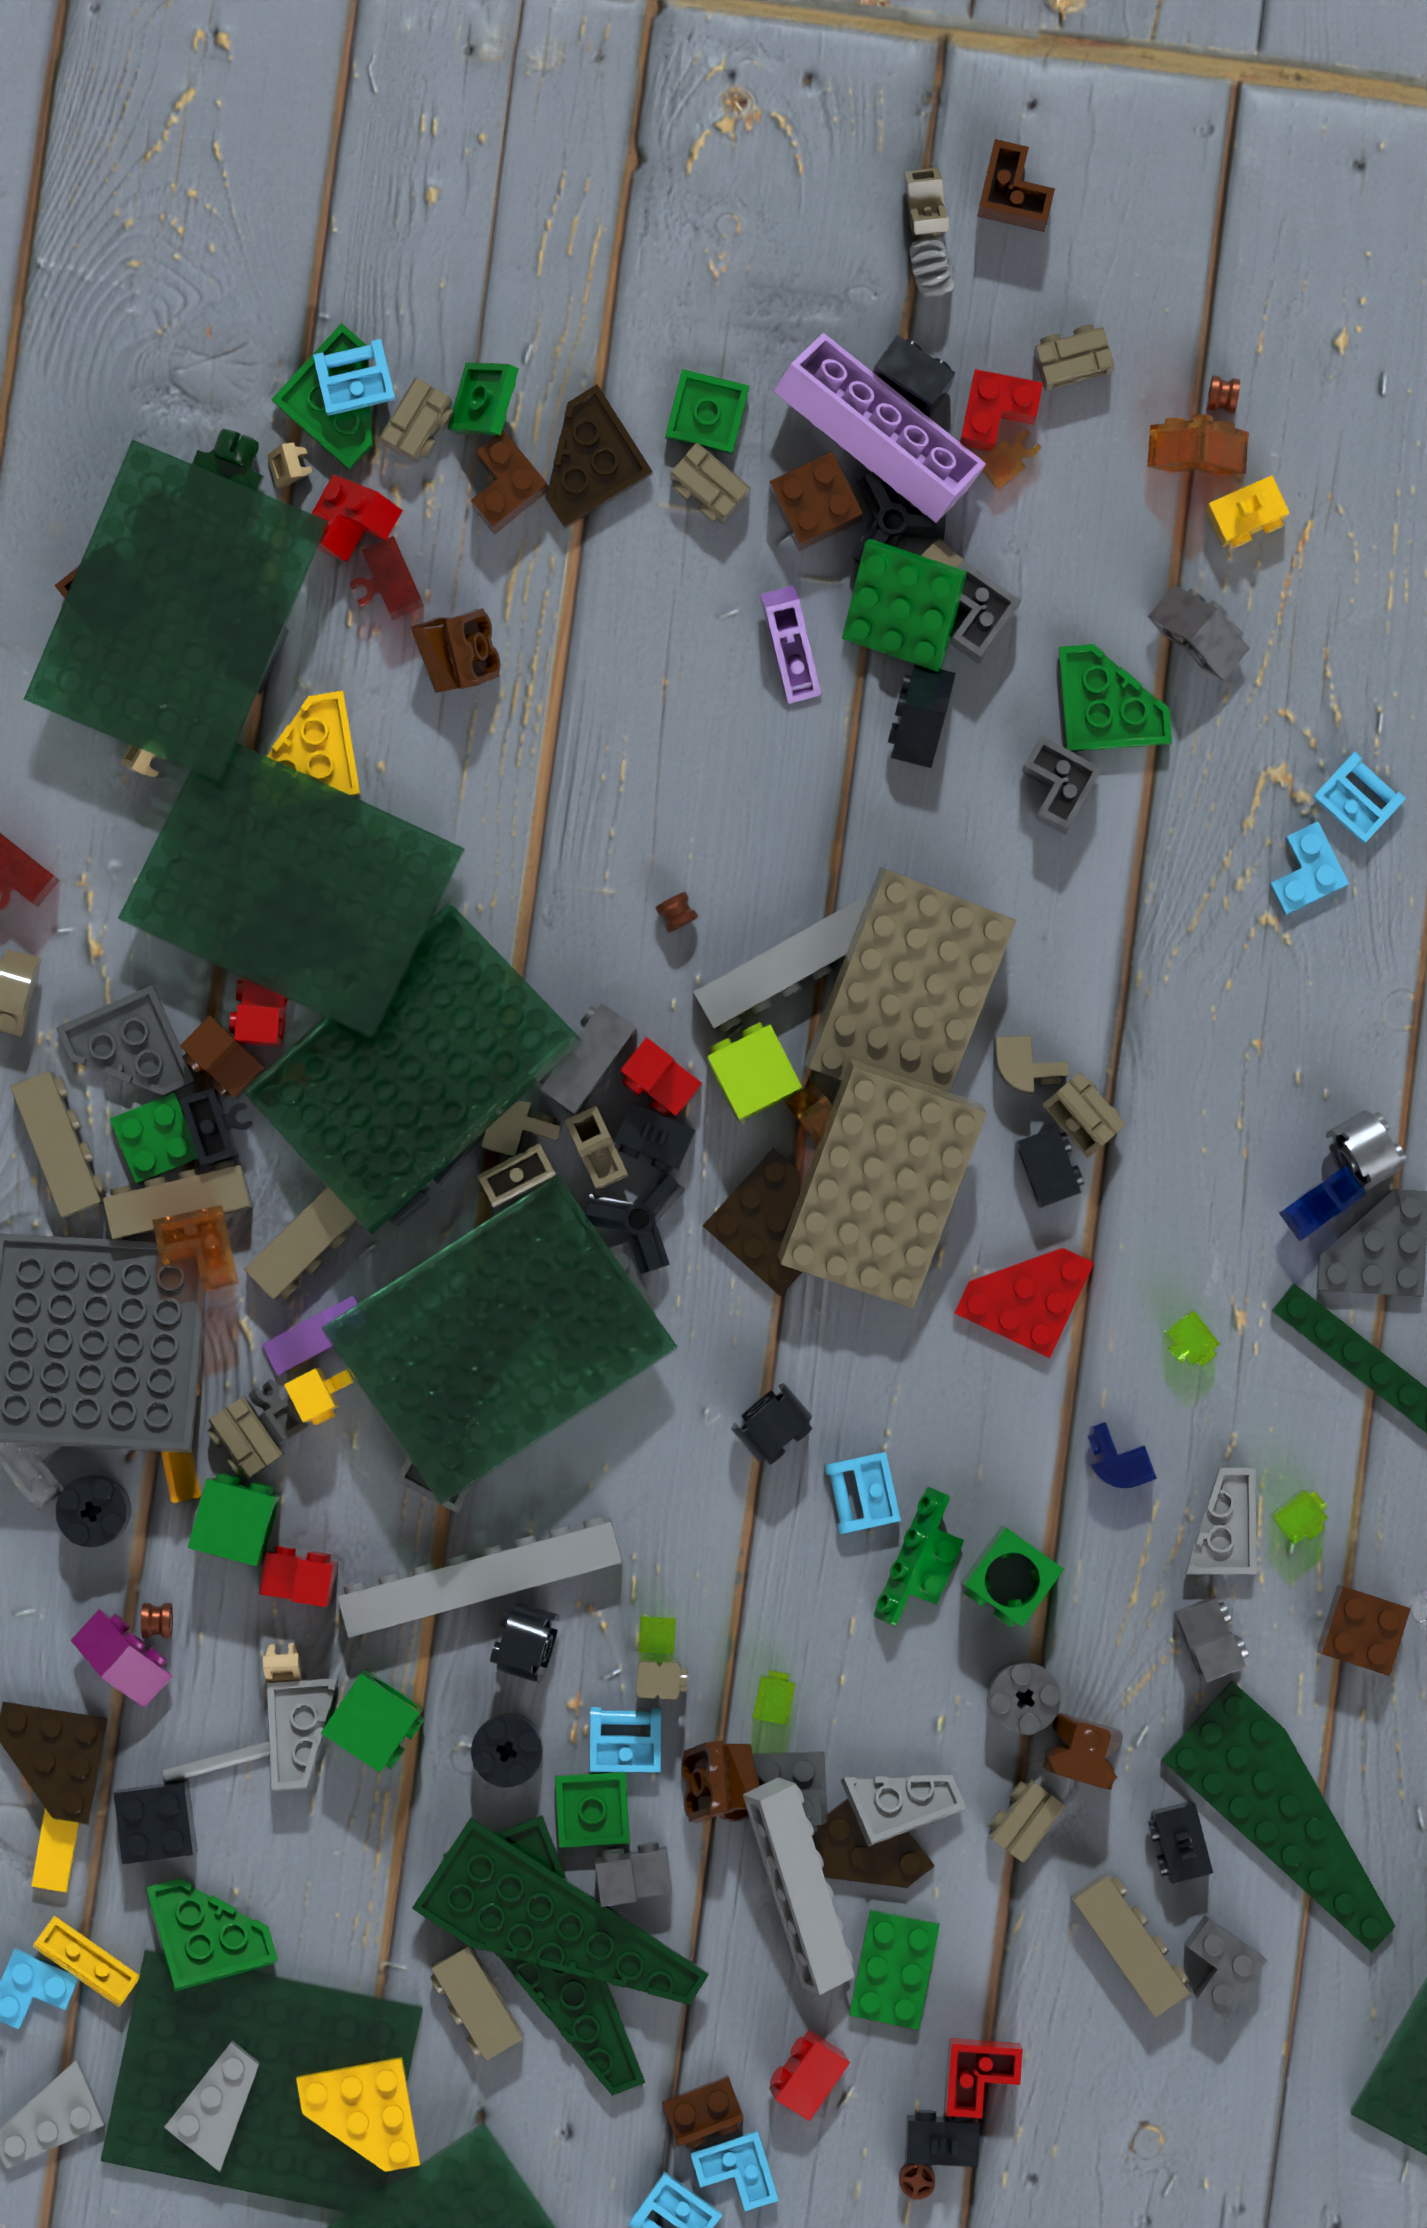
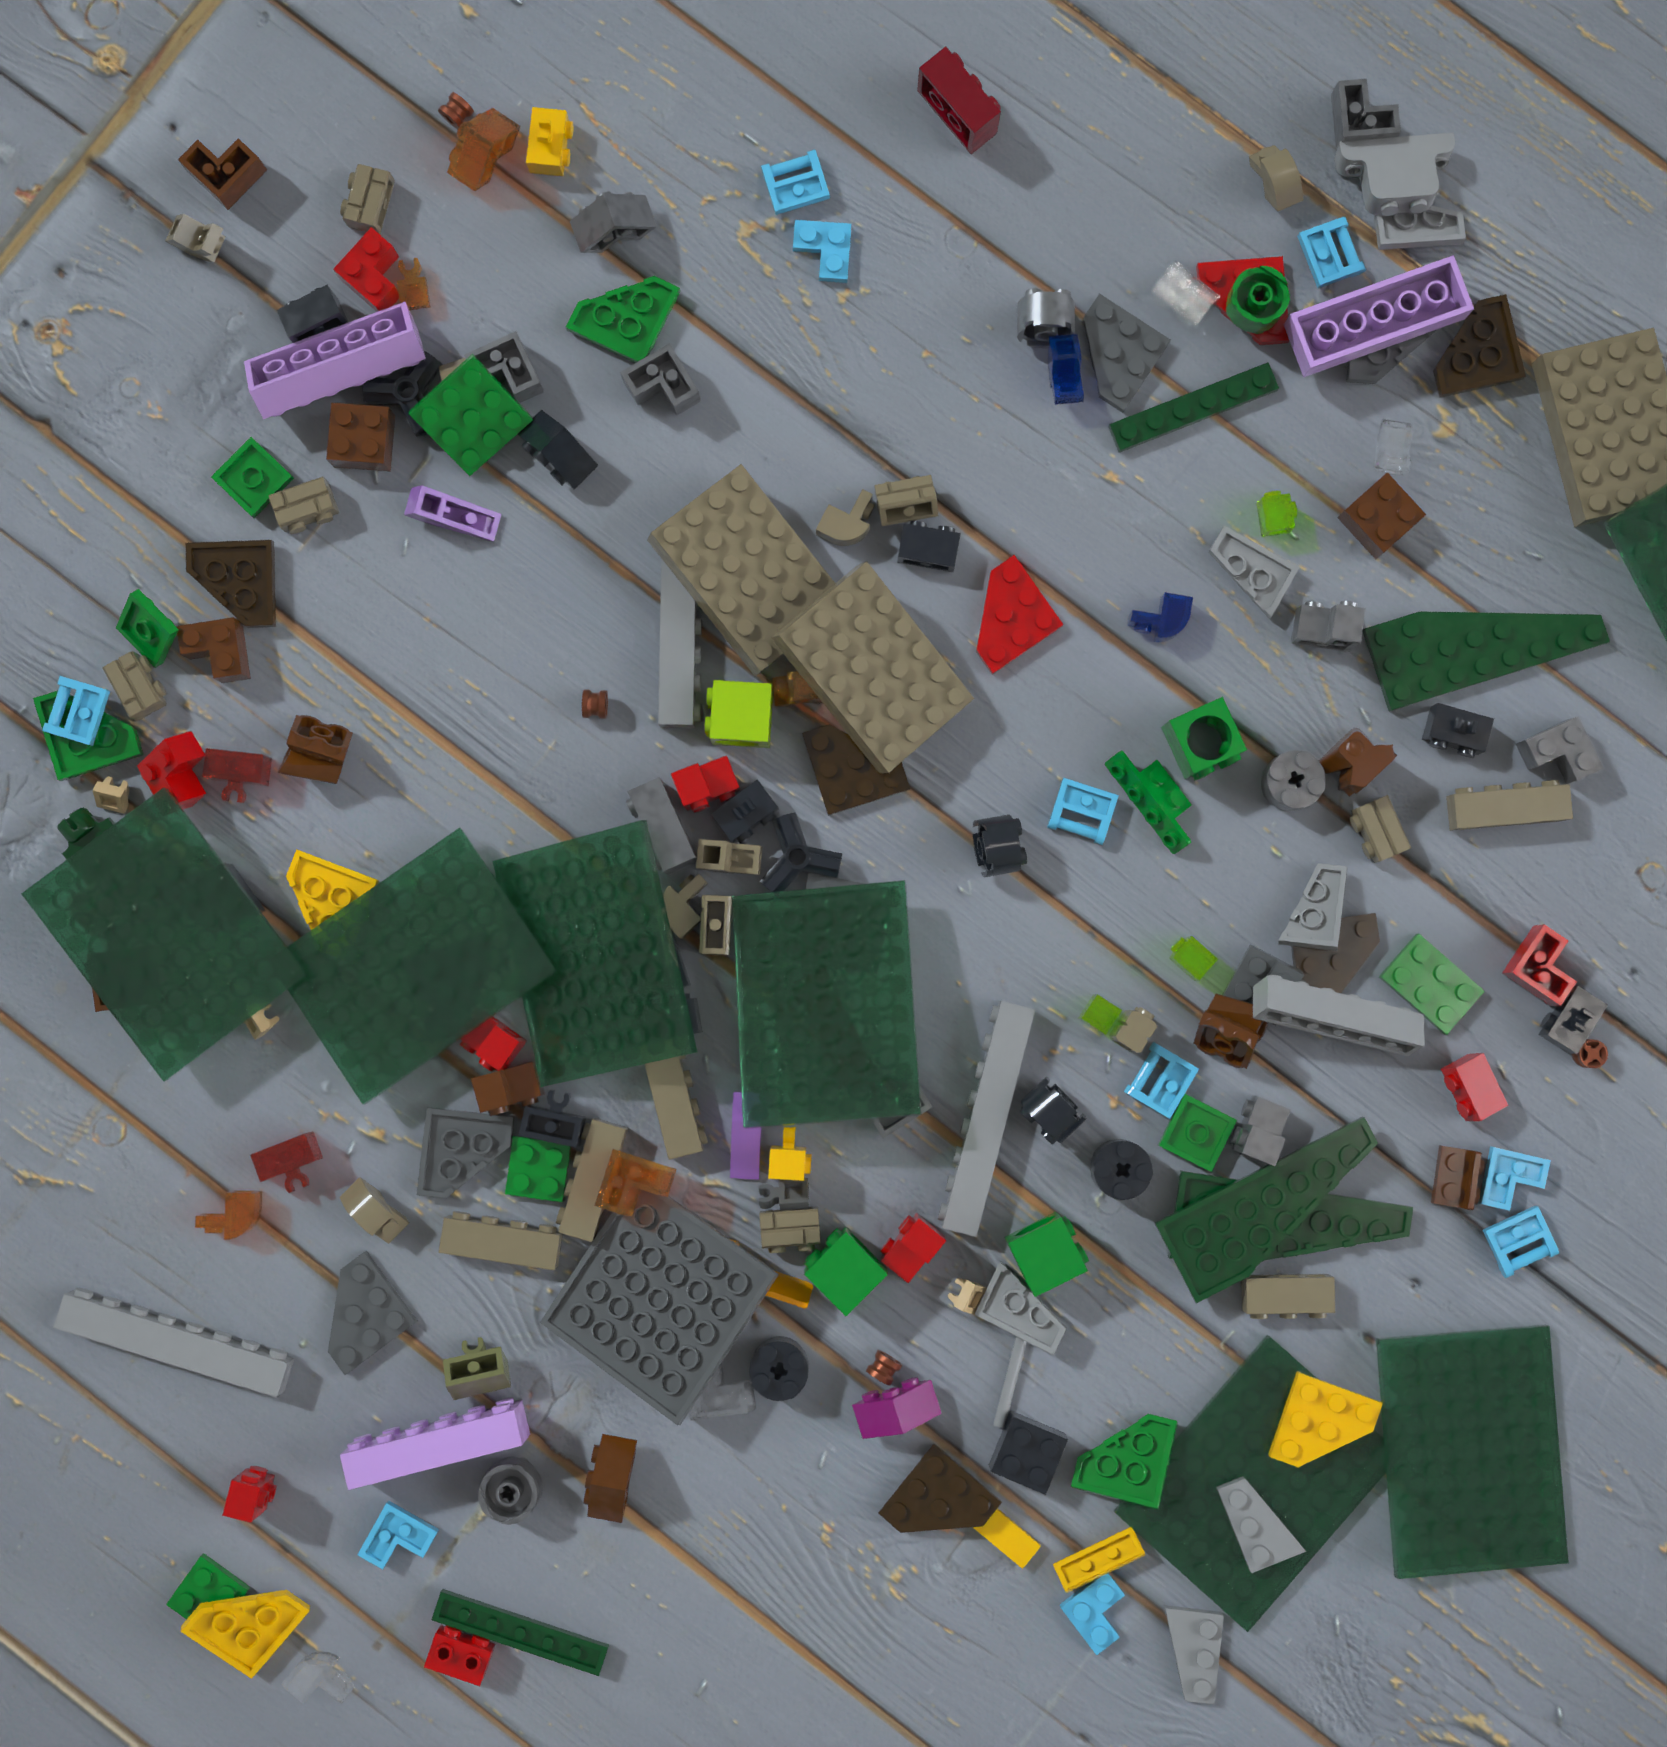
camera: 55 degrees left, 0 degrees up
light grey gear [910,236,955,297] -> none
clear neon green brick [1163,1310,1220,1367] -> none

